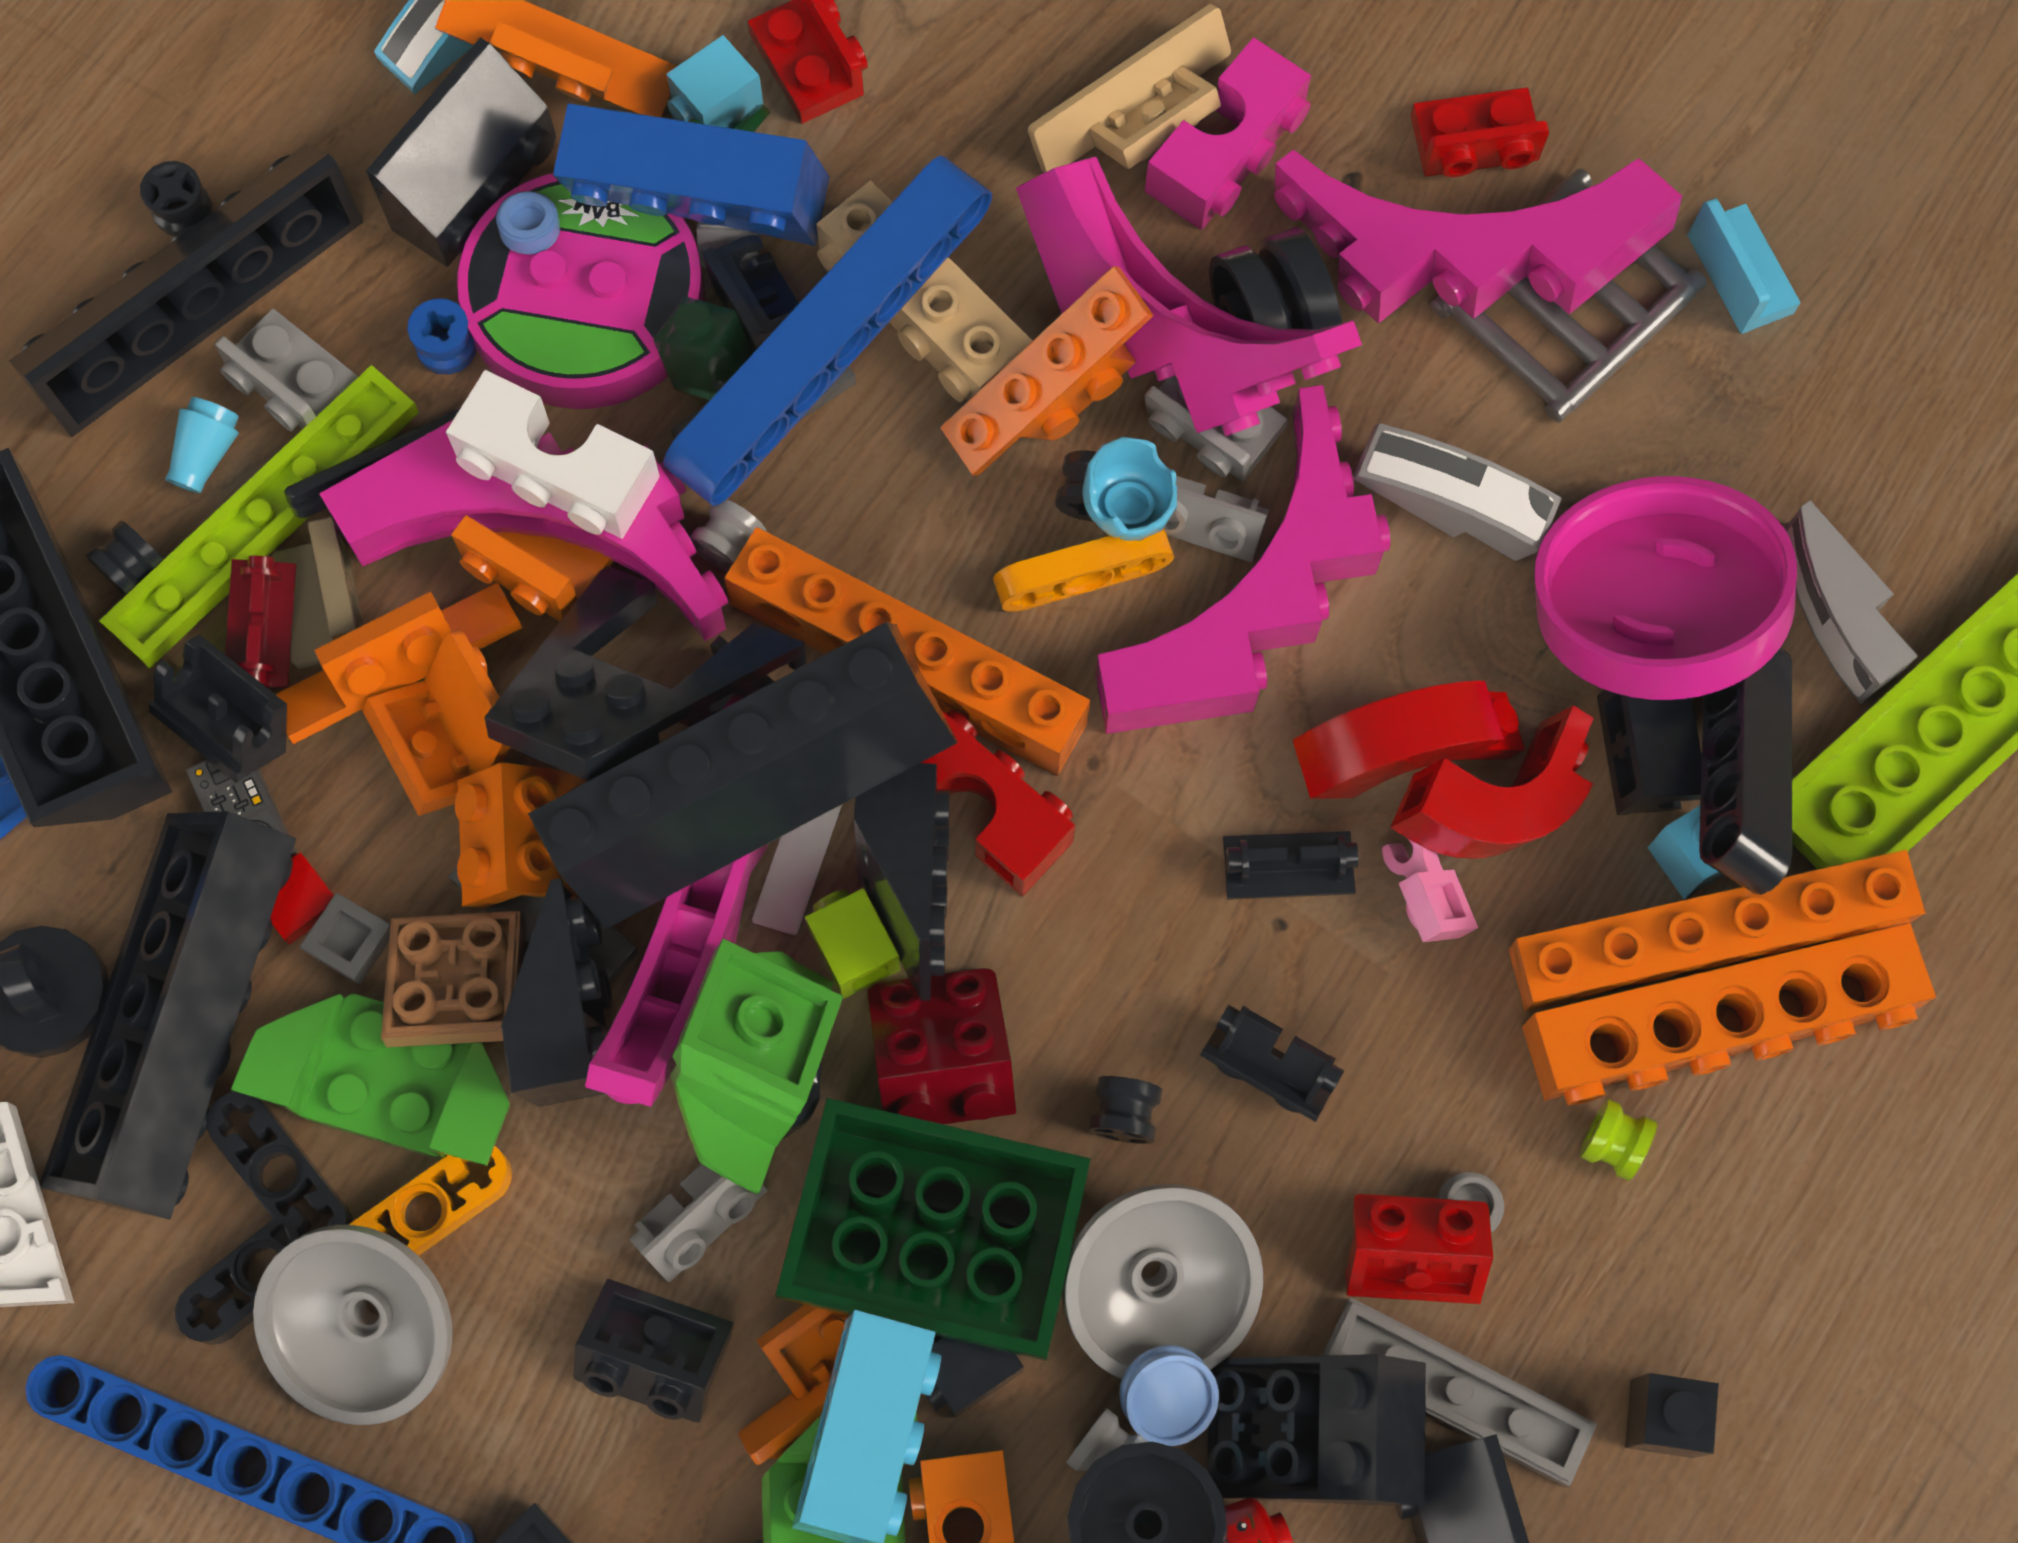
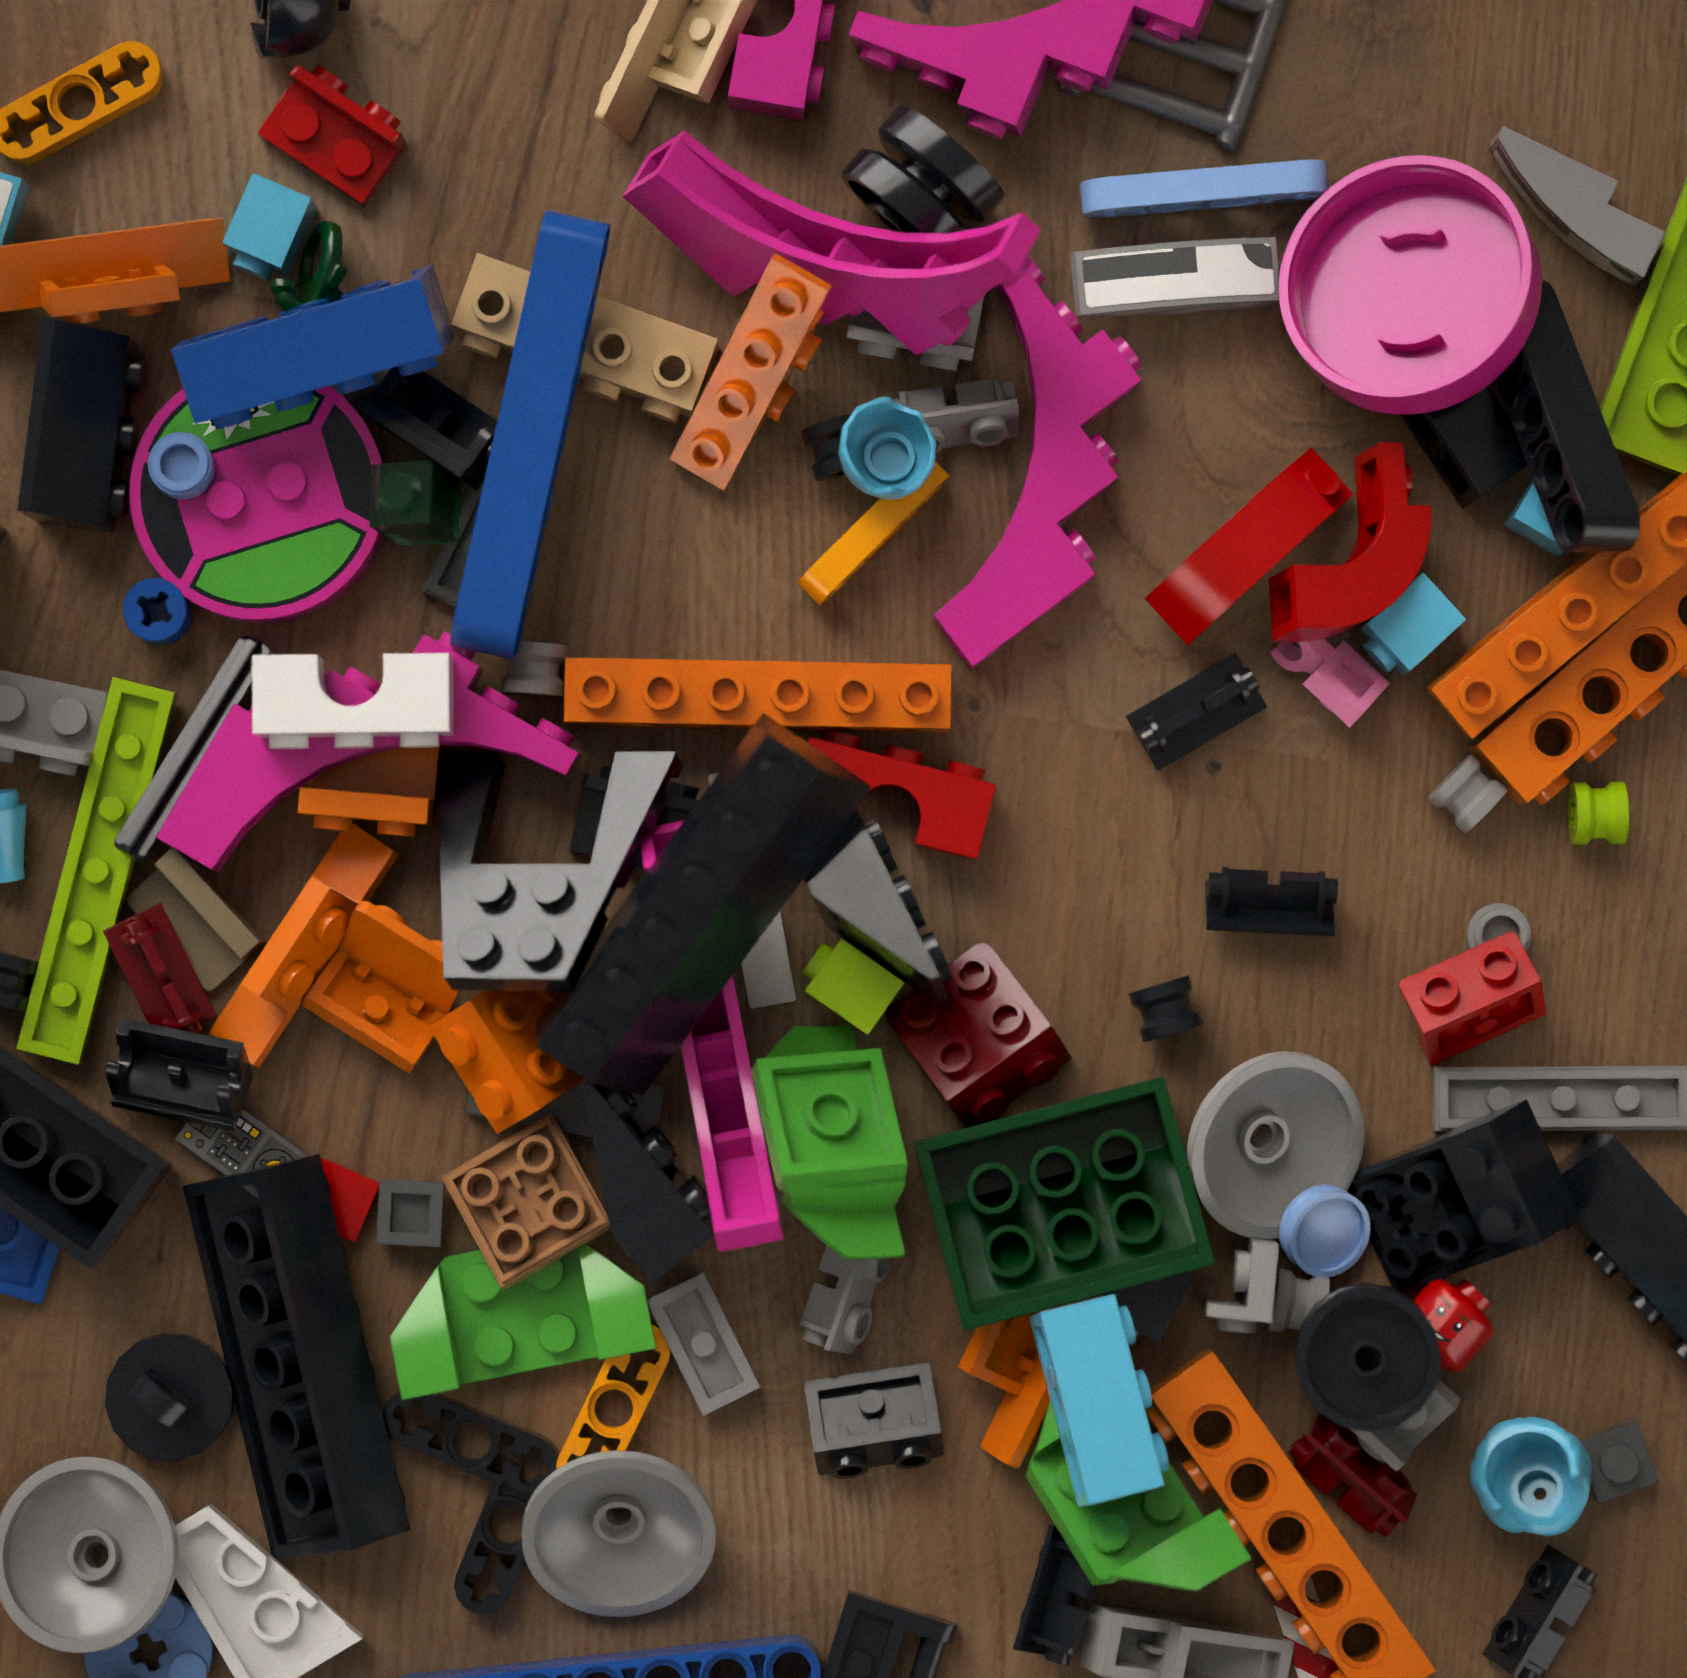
camera: 30 degrees left, 15 degrees up
none -> light grey plate [647,1271,761,1416]
none -> light blue beam [1079,160,1328,218]
none -> light grey bracket [1203,1238,1279,1333]
none -> medium azure brick [1360,573,1467,676]
none -> light grey wheel [1427,753,1509,834]

